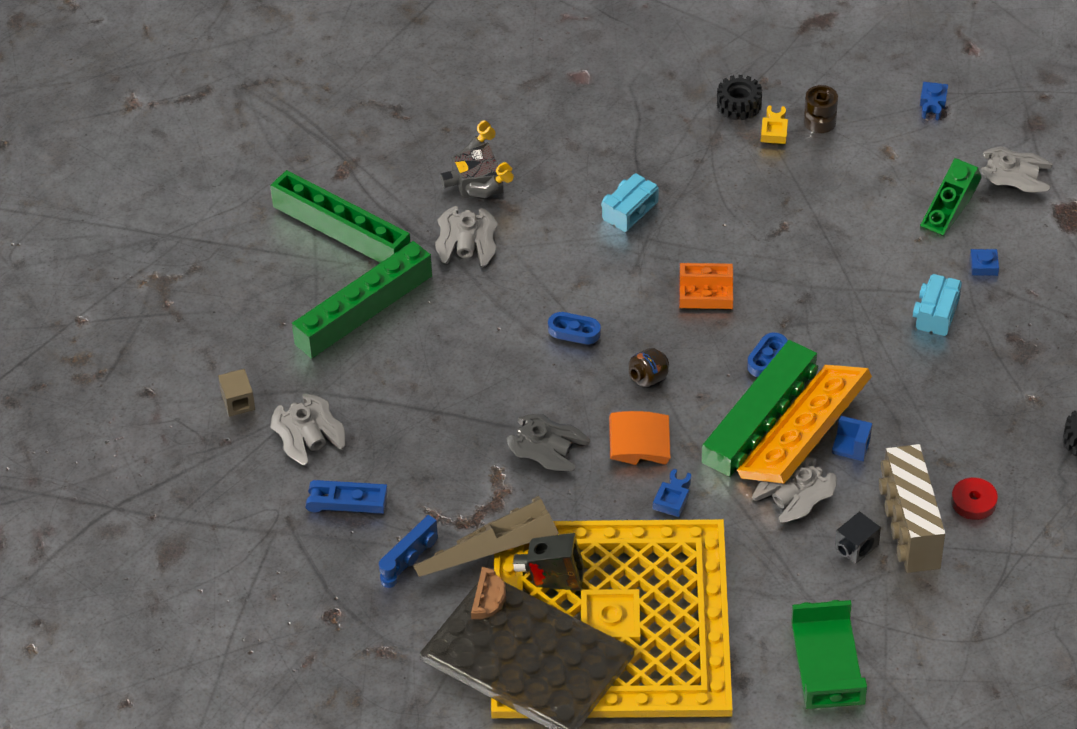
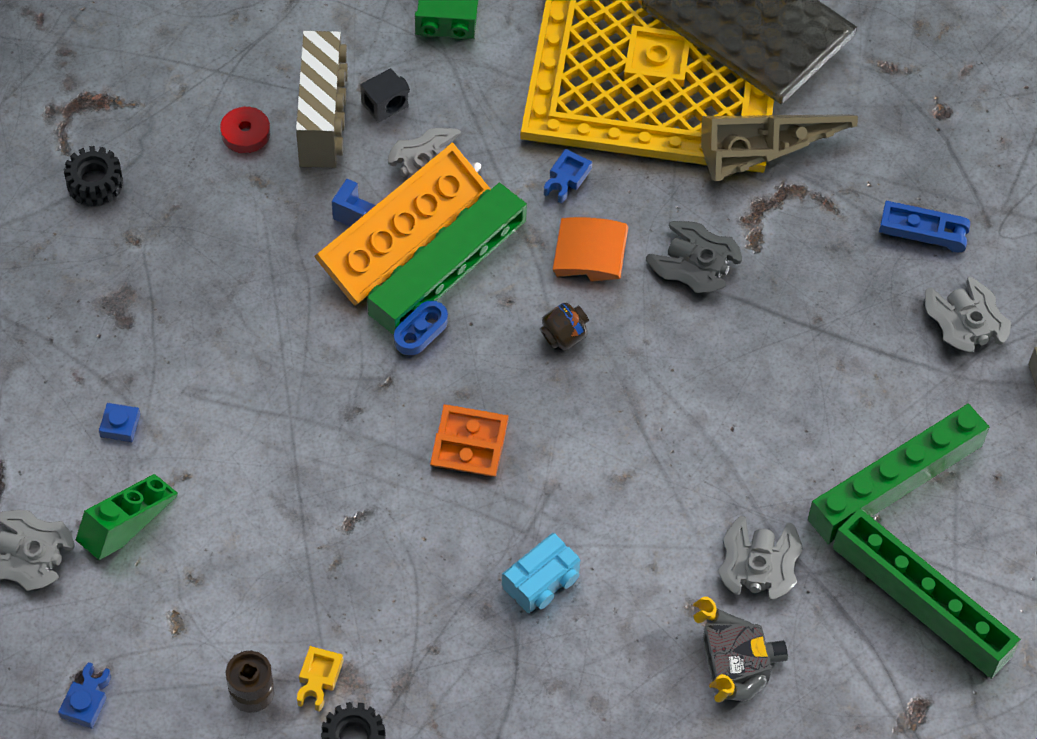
camera: 175 degrees left, 10 degrees up
blue plate [379,515,438,588] -> none
medium nougat tile [471,567,506,619] -> none
pearl dark grey torso [513,533,585,591] -> none
blue plate [548,312,601,344] -> none
medium azure brick [913,274,962,336] -> none

